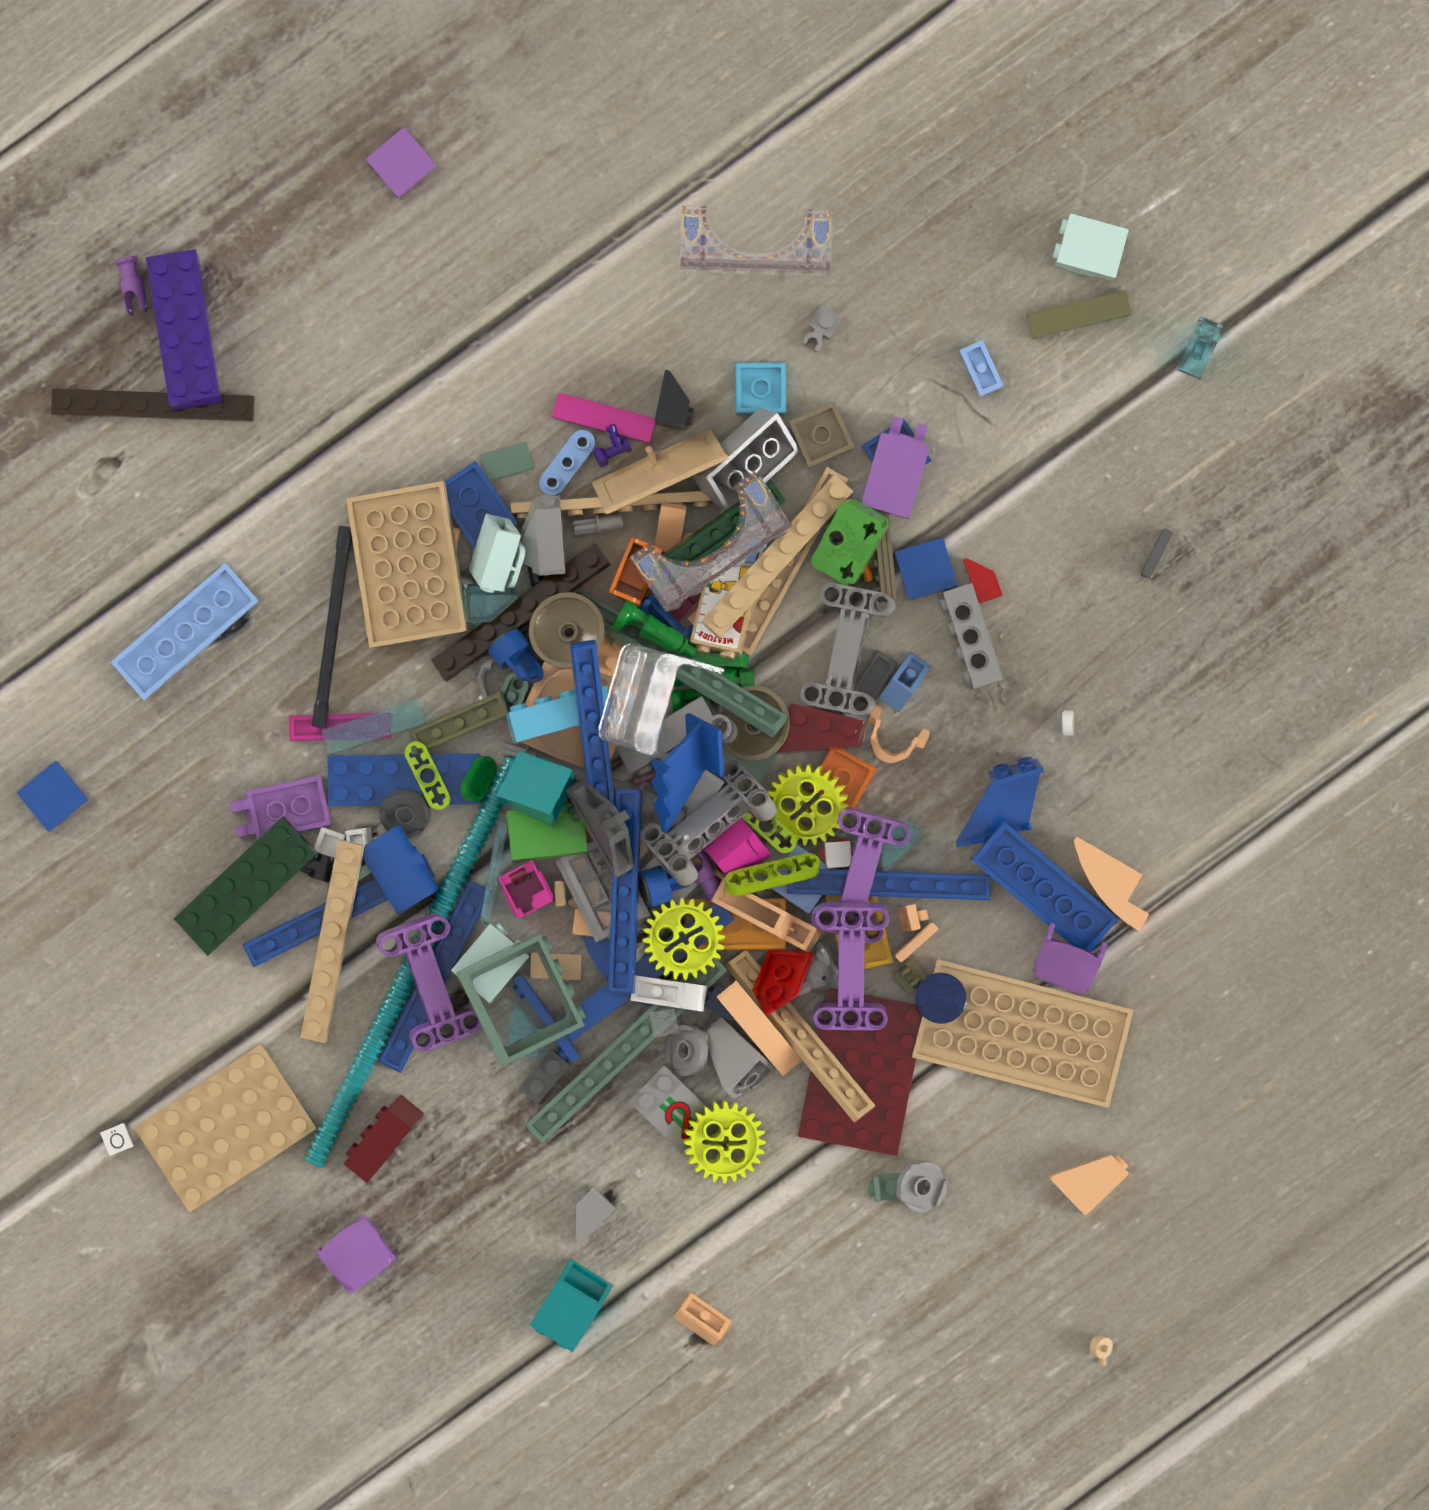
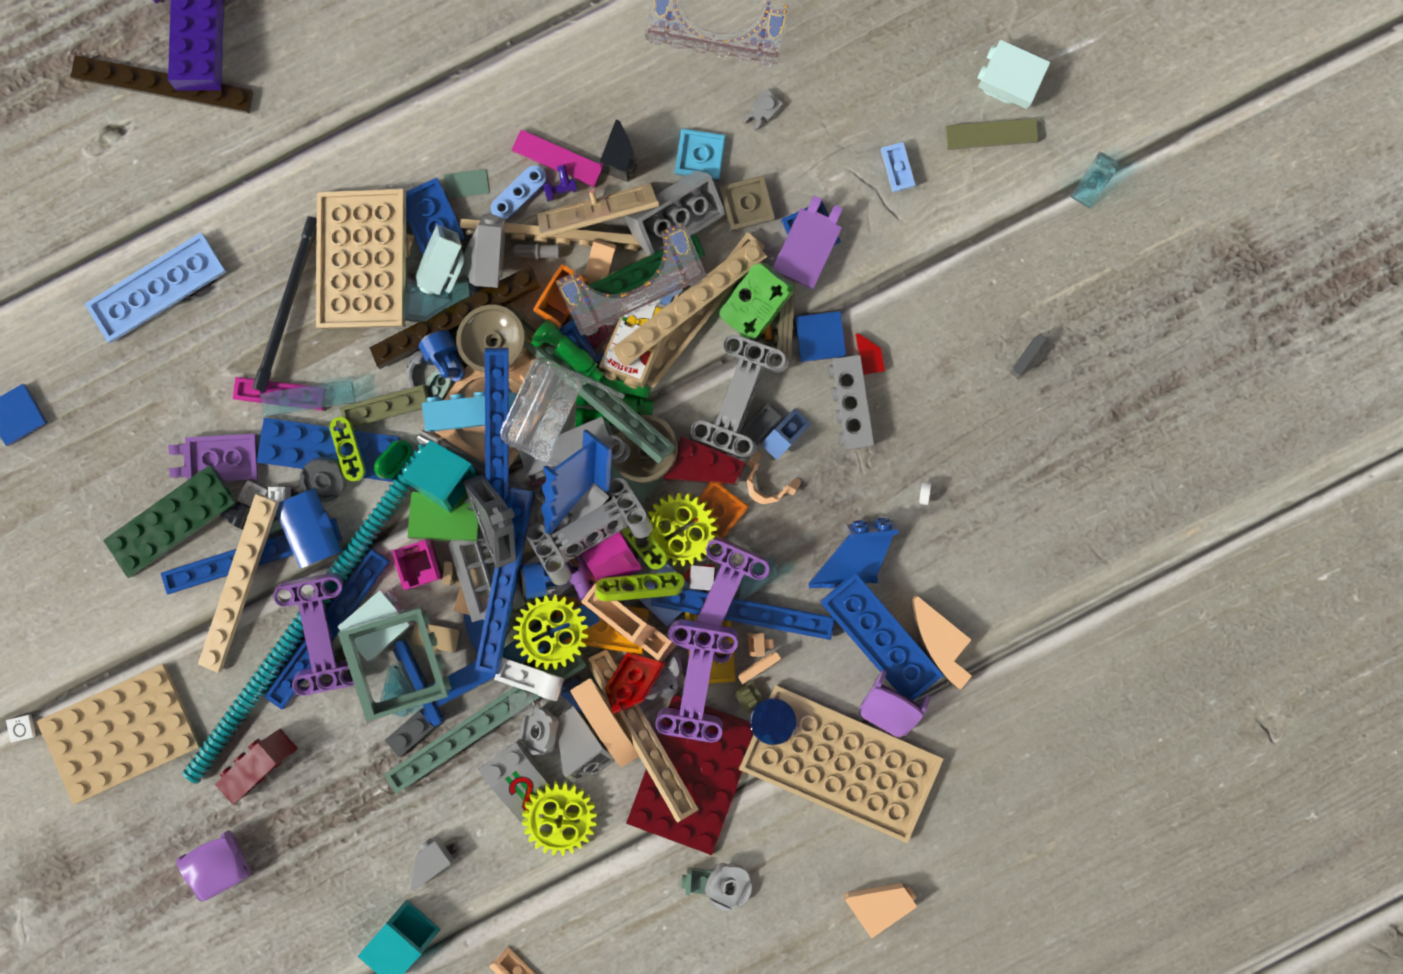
camera: 10 degrees right, 0 degrees up
clear light blue tile [480,821,508,925] -> none

